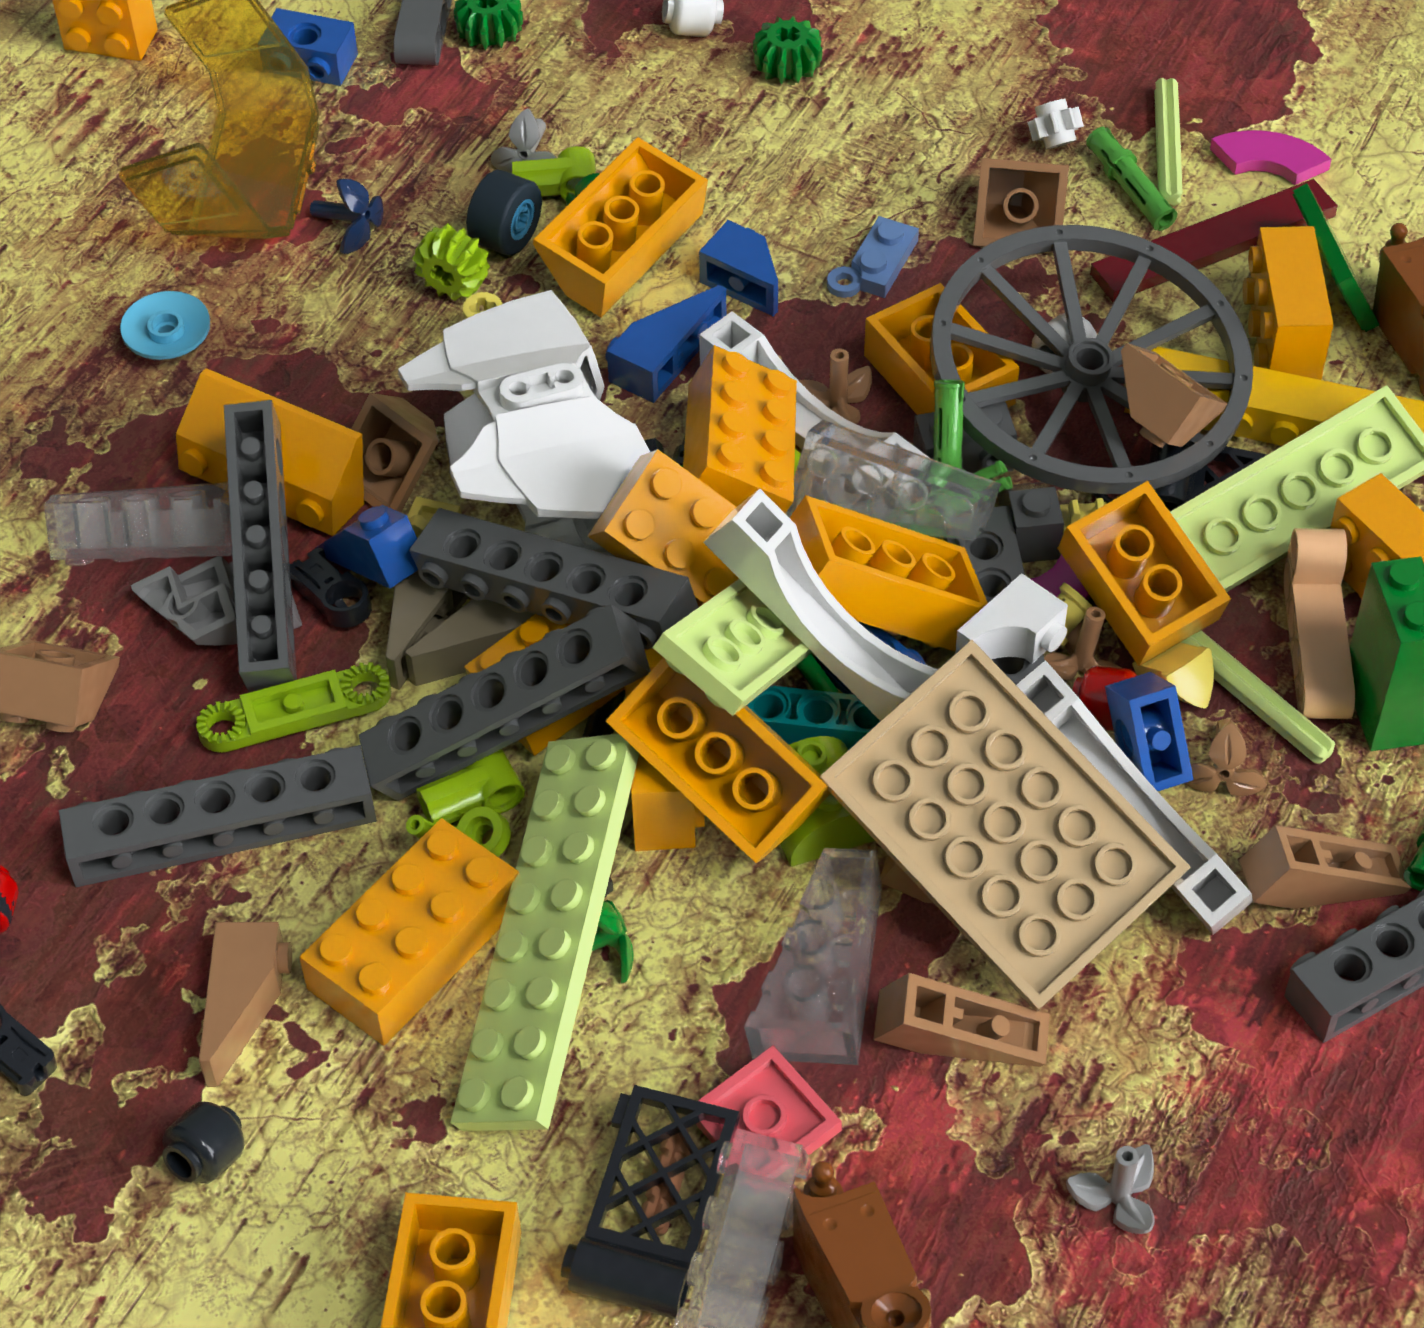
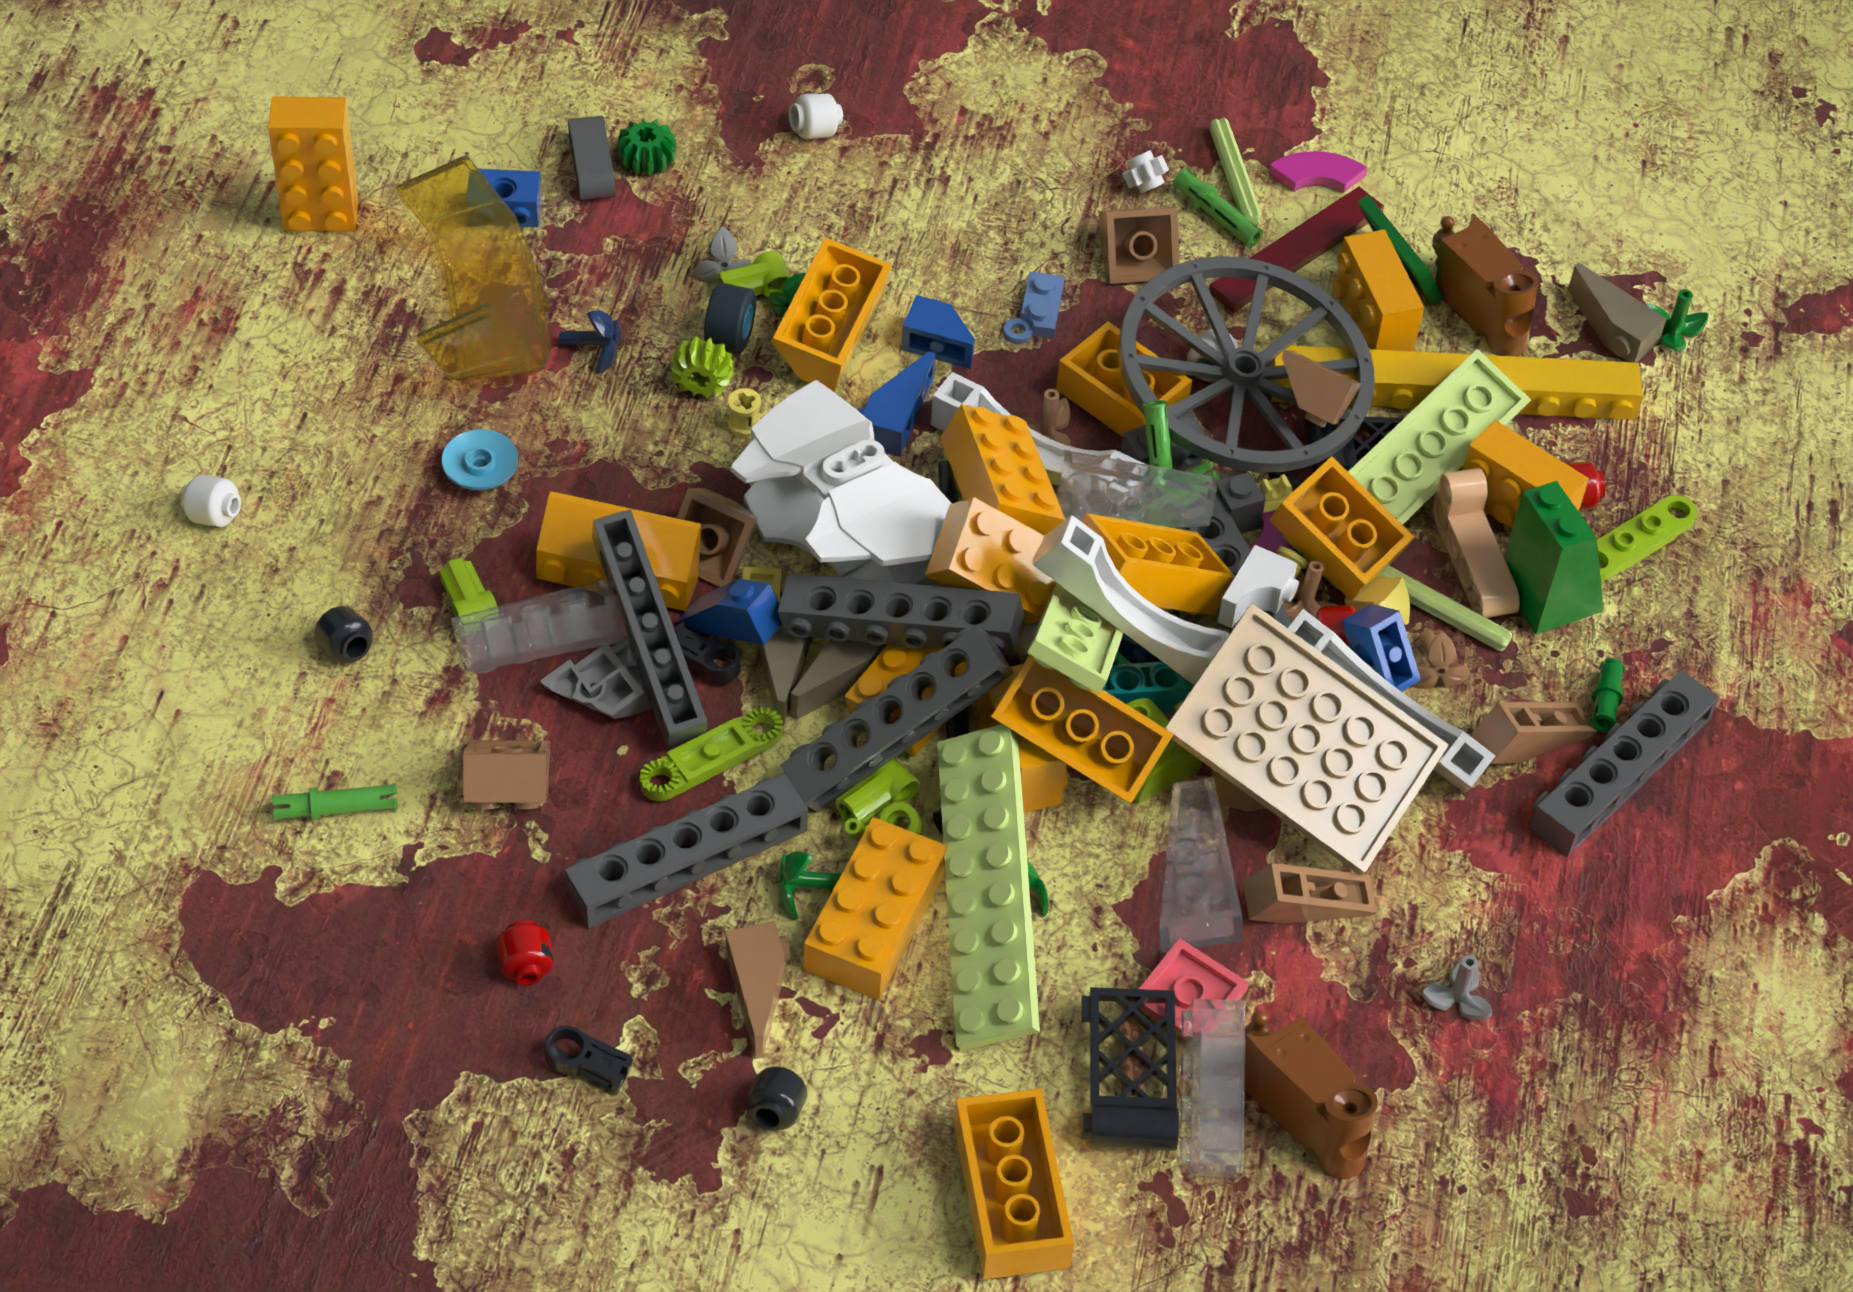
camera: 20 degrees left, 0 degrees up
green gear [753,16,823,84] -> none
none -> lime piece [439,558,500,635]
none -> green plant [776,851,841,920]

